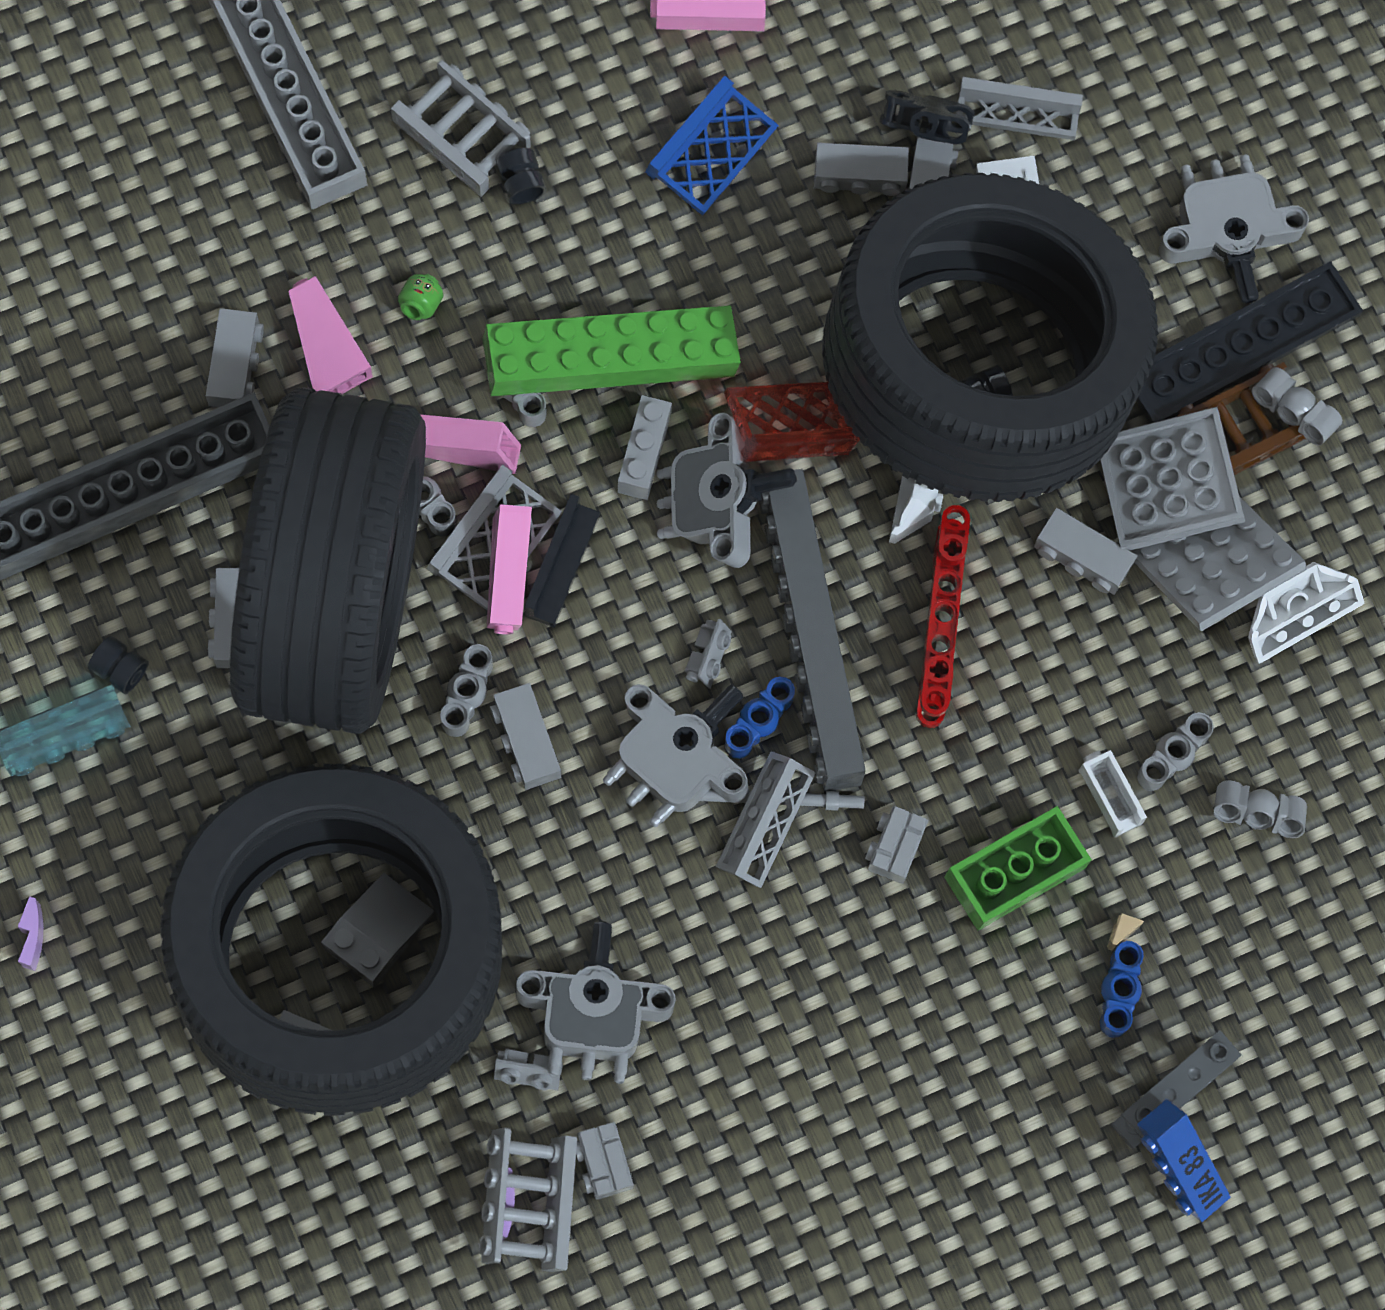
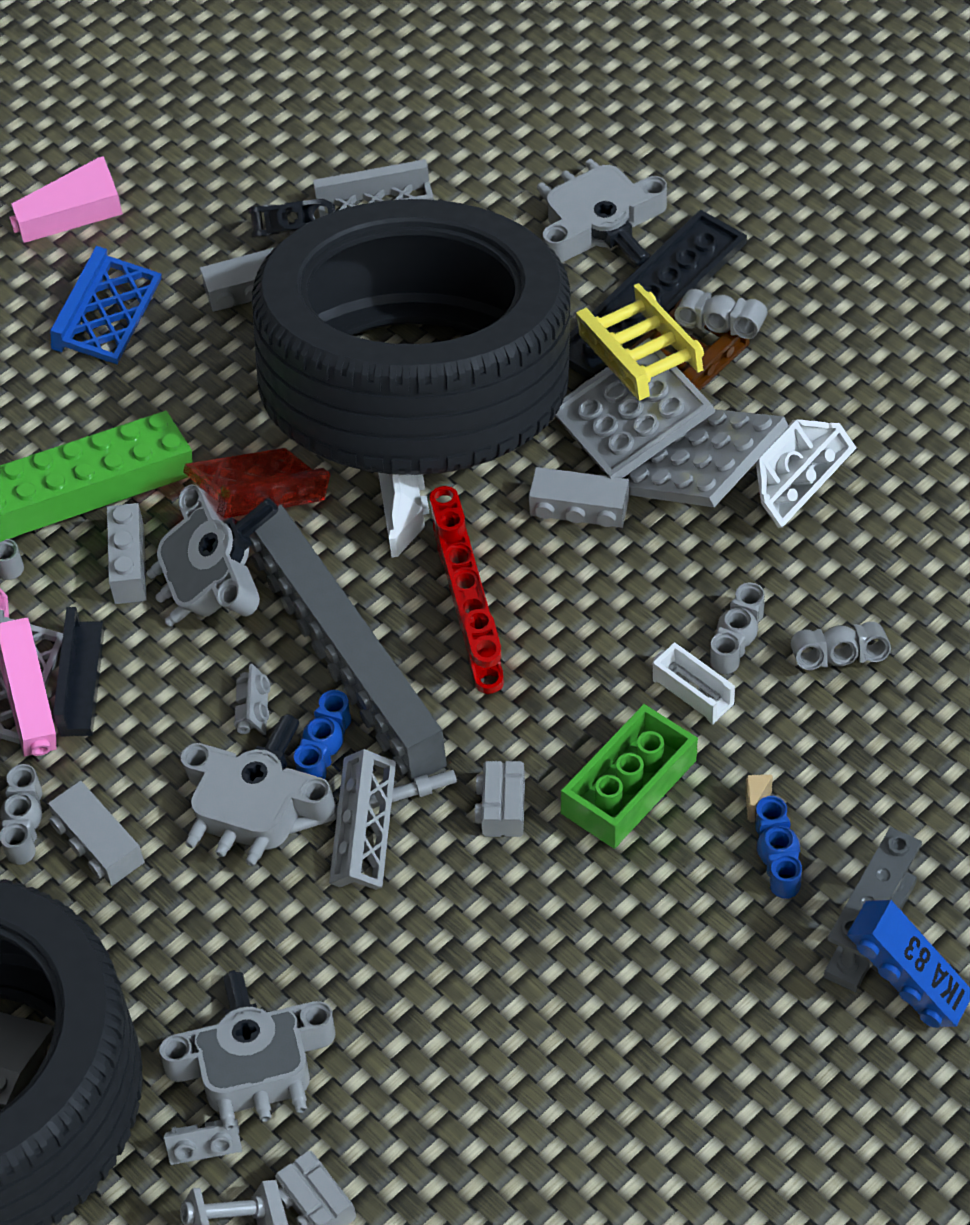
camera: 10 degrees left, 20 degrees down
none -> light yellow fence [576,283,704,401]

